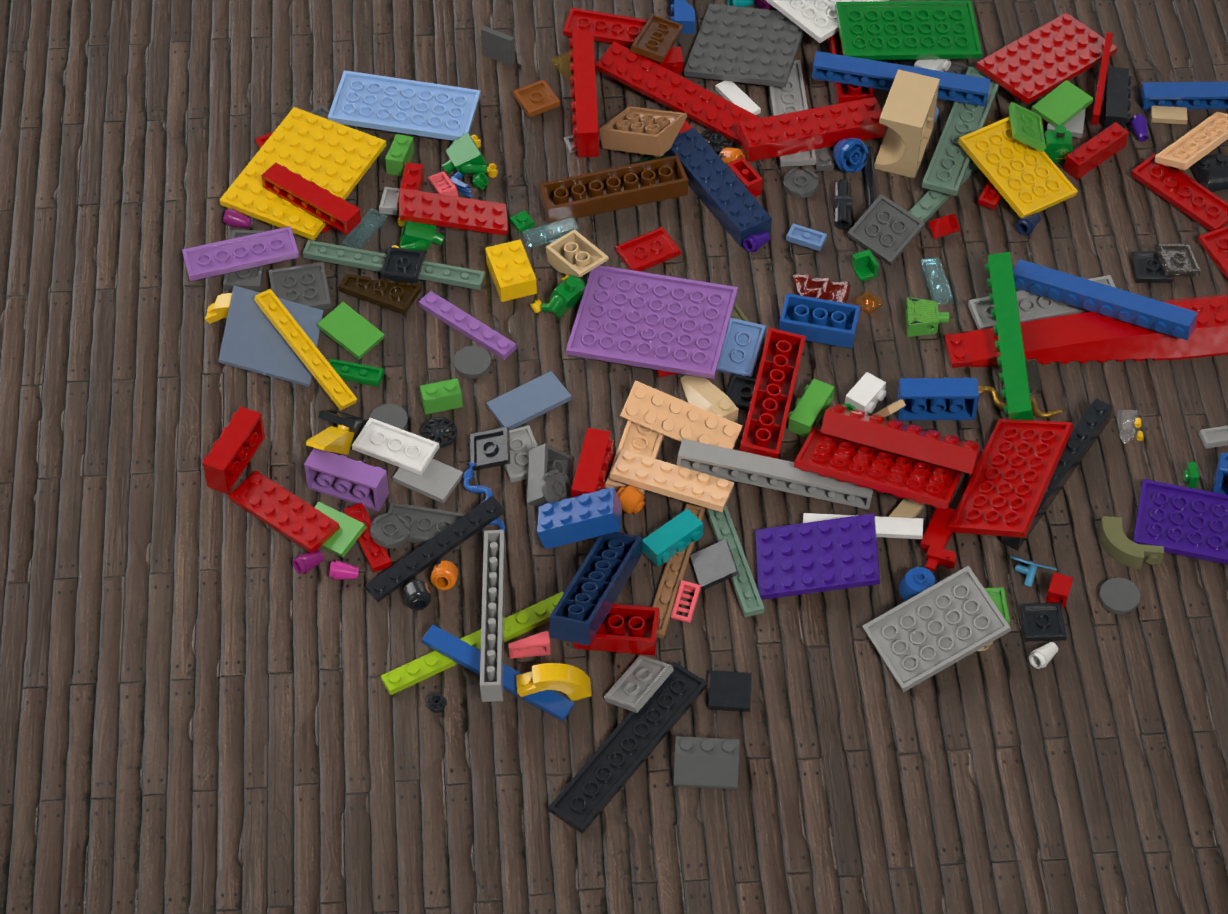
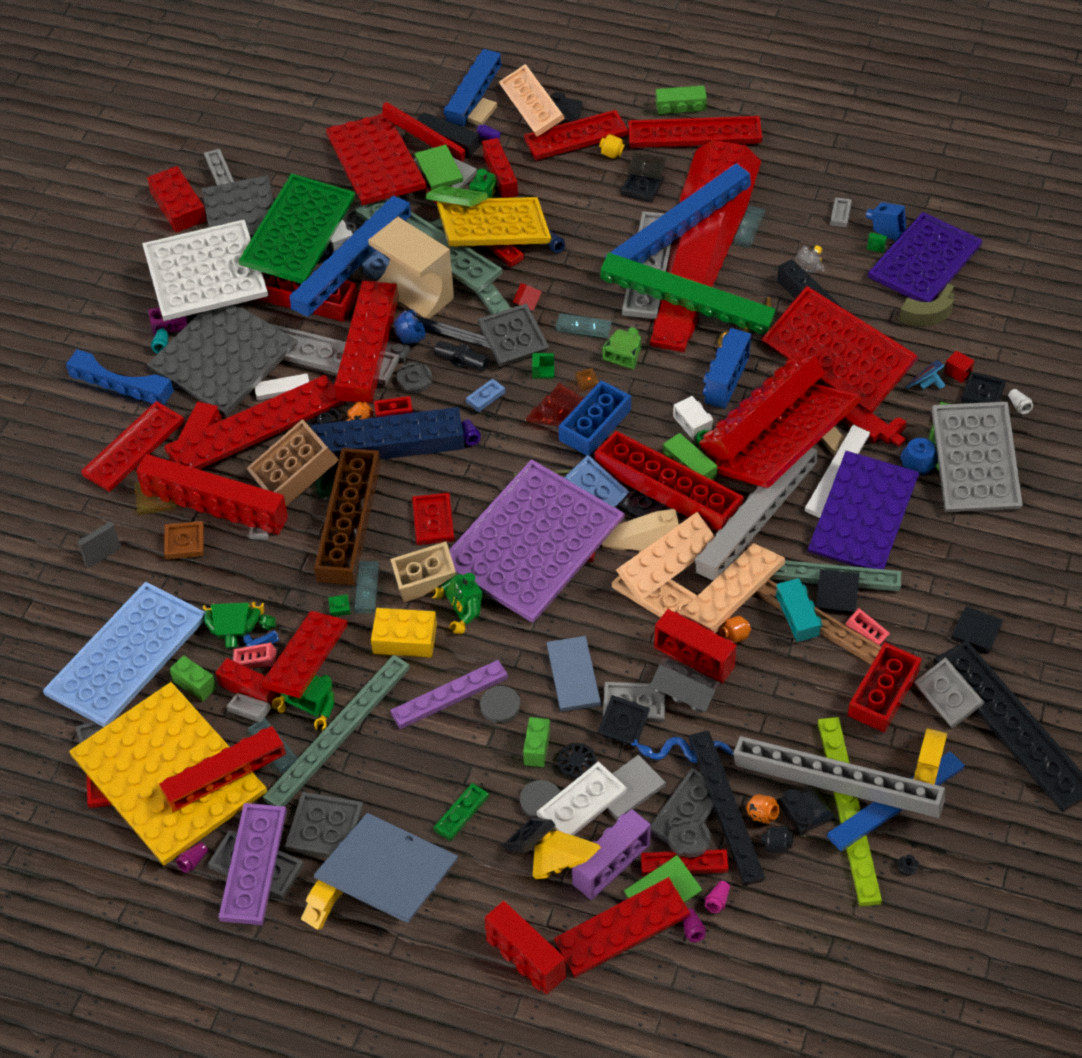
camera: 65 degrees left, 0 degrees up
yellow plate [254,289,357,411] -> none
bright green tile [317,302,385,360] -> none
dark brown wing [339,274,422,315] -> none
black tile [381,247,425,283] -> none
coral slope [508,631,550,659] -> none
blue brick [537,487,622,550] -> none
dark grey tile [541,469,573,503] -> none
dark blue brick [549,532,642,645] -> none
reddish brown tile [630,14,684,63] -> none
dark grey slope [673,736,740,790] -> none
tan tile [874,399,906,417] -> none
dark grey tile [1099,577,1141,615] -> none
none -> yellow head [599,134,625,159]
none -> clear light blue tile [734,205,765,248]
none -> black slope [778,785,836,836]

